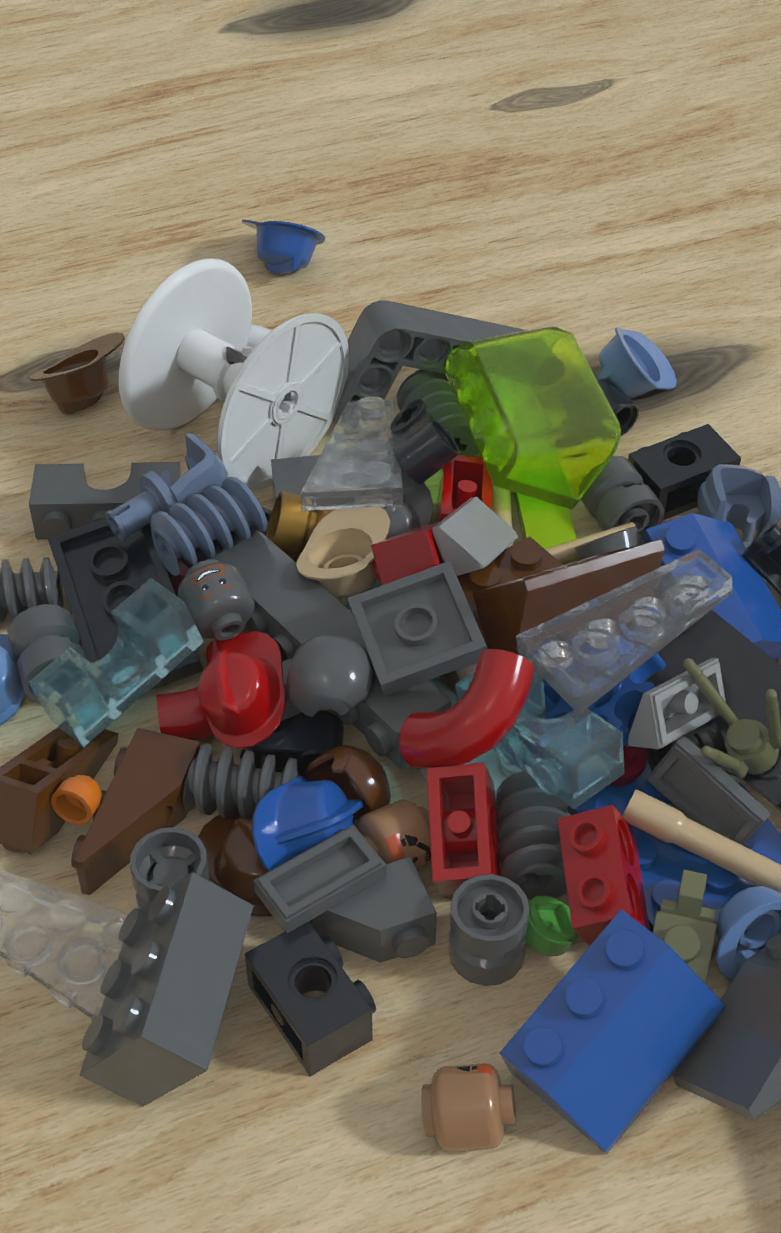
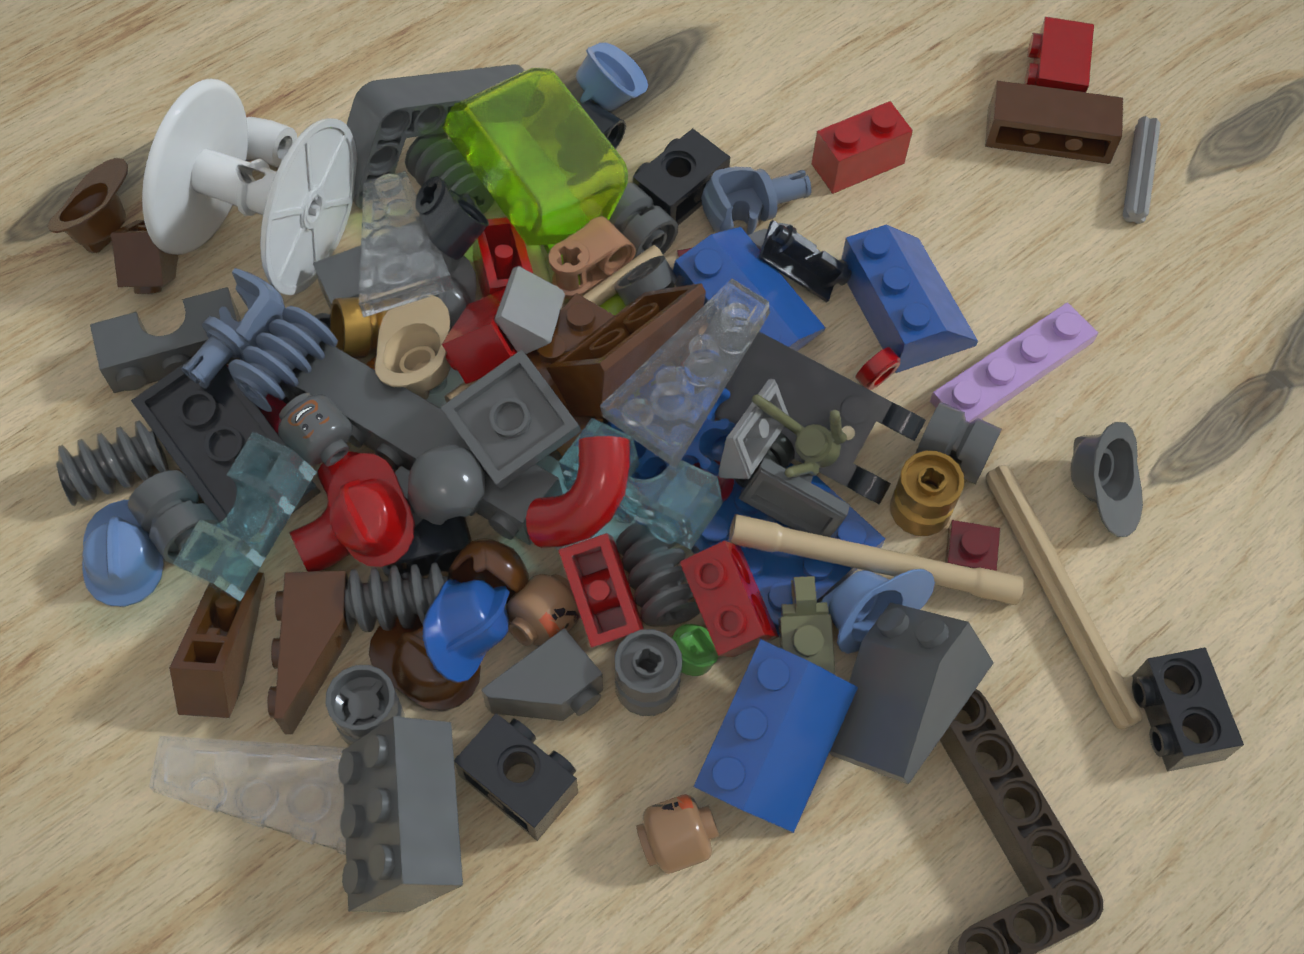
camera: 20 degrees left, 15 degrees up
orange hinge [51,775,102,825] -> none
blue piece [242,220,325,275] -> none
dark grey tile [253,825,386,934] -> none
none -> reddish brown slope [111,220,178,294]
none -> nougat piece [549,216,636,300]

